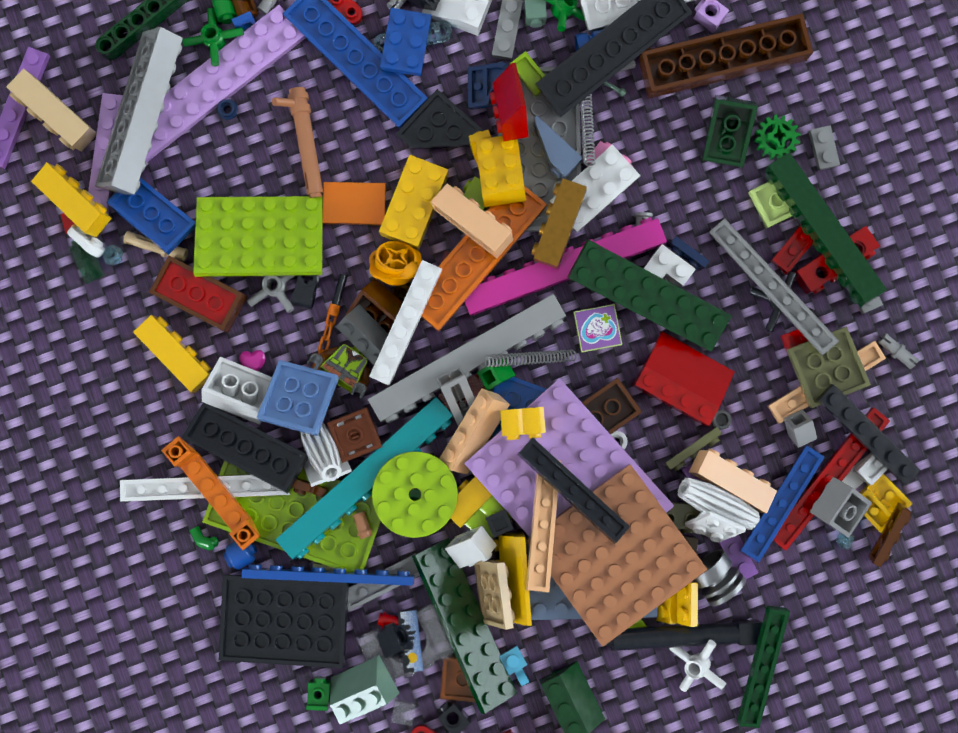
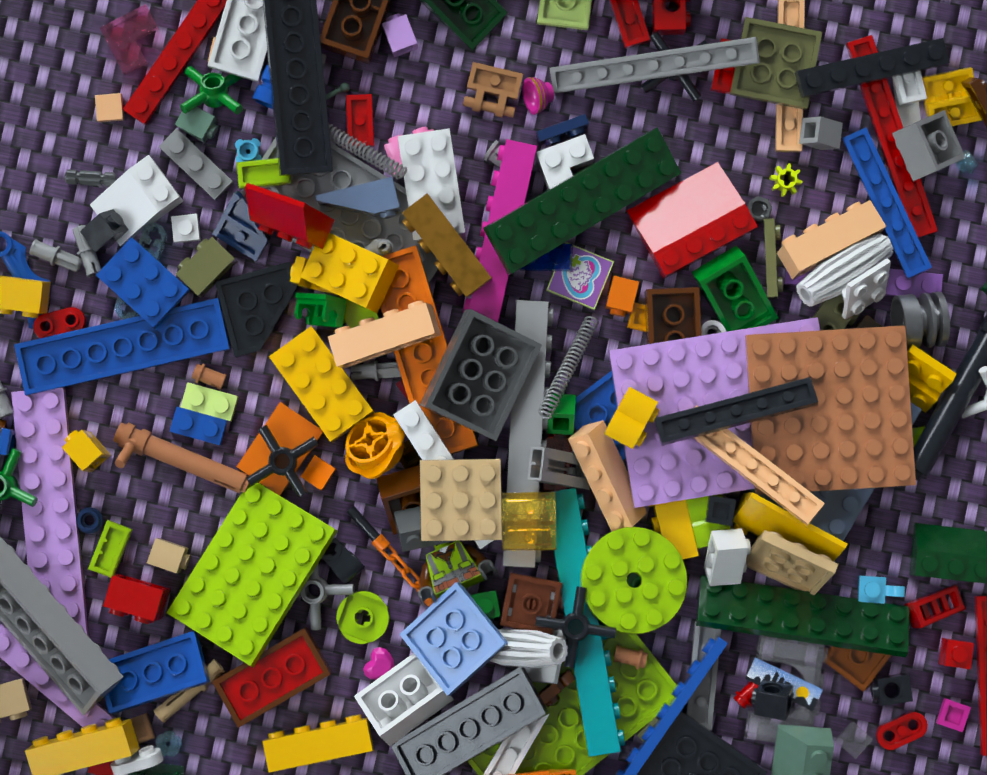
camera: 55 degrees left, 0 degrees up
none -> yellow brick [62,430,111,472]
none -> lime plate [88,520,133,578]
none -> red brick [103,574,171,624]
none -> medium nougat tile [131,713,156,744]
none -> tan brick [147,538,190,573]
none -> blue plate [169,407,228,446]
none -> white plate [171,214,201,243]
none -> olive brick [176,237,238,298]
none -> yellowish green plate [181,382,239,422]
none -> nougat pin [191,363,227,390]
none -> medium azure plate [235,138,262,162]
none -> black bar [246,425,319,497]
none -> green hinge [294,292,347,328]
none -> orange slope [301,455,337,491]
none -> lime plate [336,591,389,644]
none -> red plate [346,94,374,148]
none -> light grey axle [351,360,401,381]
none -> light grey arm [364,239,394,256]
none -> lavender brick [382,14,418,57]
none -> dark grey slope [420,309,542,441]
none -> tan plate [420,459,502,541]
none -> medium nougat plate [463,62,523,118]
none -> green brick [470,589,501,619]
none -> clear yellow slope [502,492,556,551]
none -> clear blue plate [519,244,573,271]
none -> dark pink piece [522,77,554,115]
none -> black bar [535,586,616,668]
none -> orange brick [605,276,639,317]
none -> light orange tile [627,302,646,332]
none -> green slope [691,246,778,332]
none -> neon yellow gear [769,163,803,197]
none -> red slope [904,585,965,628]

